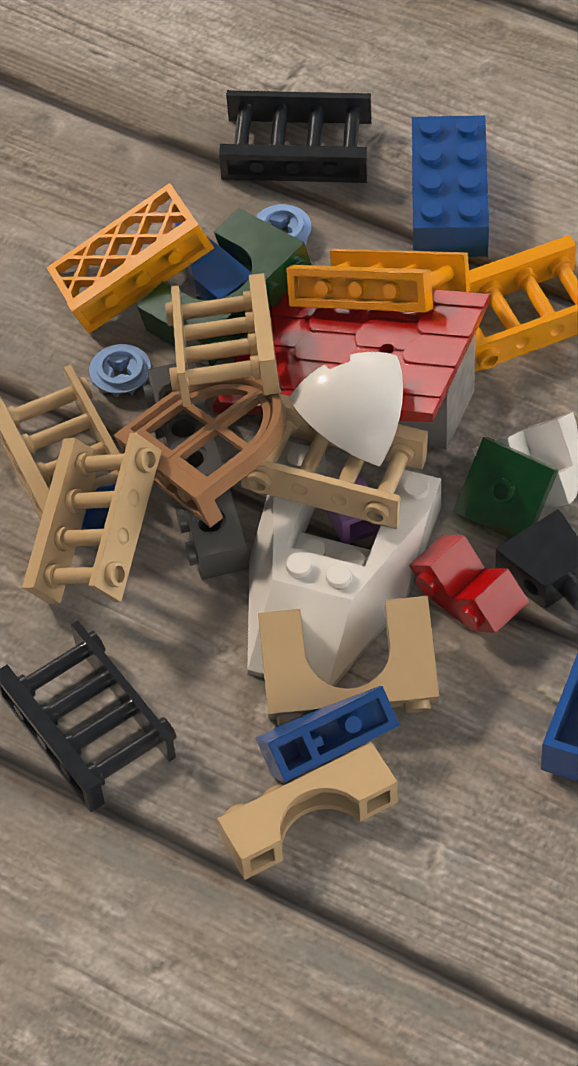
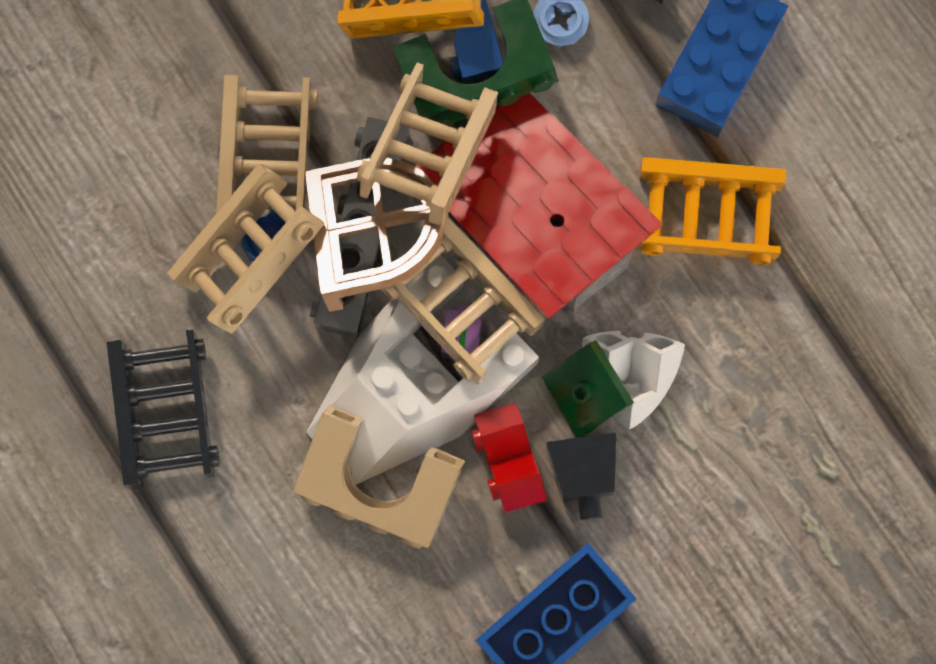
camera: 25 degrees right, 25 degrees up
light blue gear [89,344,151,399] -> none
tan arch [217,742,398,880] -> none
blue slope [255,686,400,782] -> none
light orange fence [286,249,470,312] -> none
white brick [289,352,403,466] -> none

